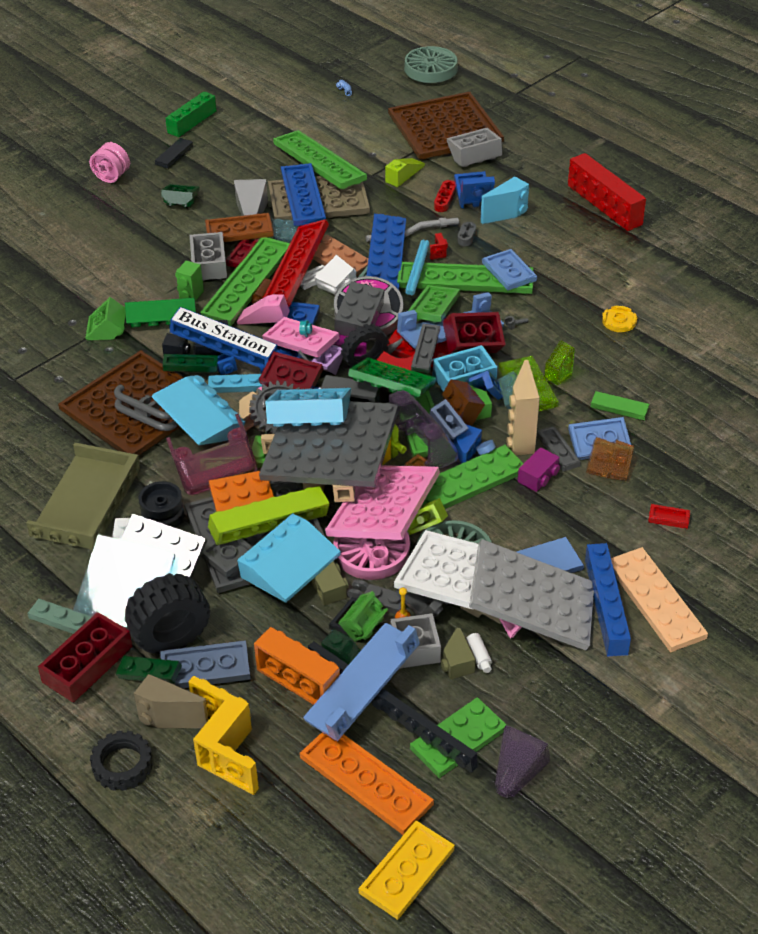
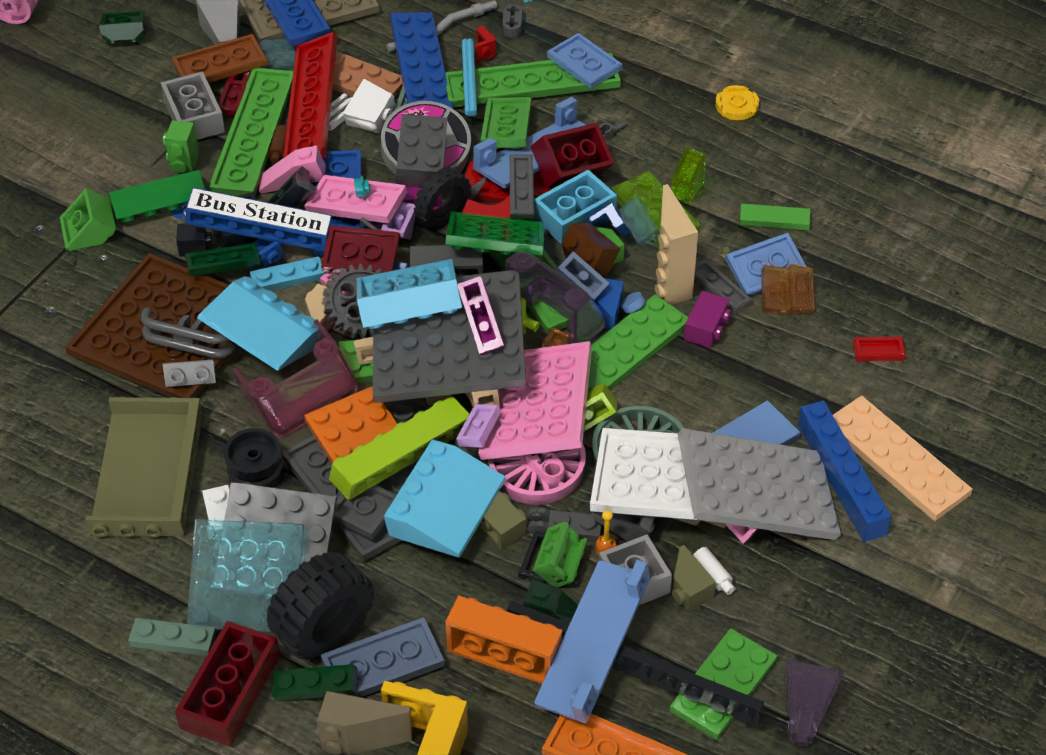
camera: 15 degrees left, 5 degrees up
none -> light grey hinge [163,359,216,387]
none -> black brick [267,167,317,208]
none -> lavender plate [456,404,501,448]
none -> slope [457,276,504,355]

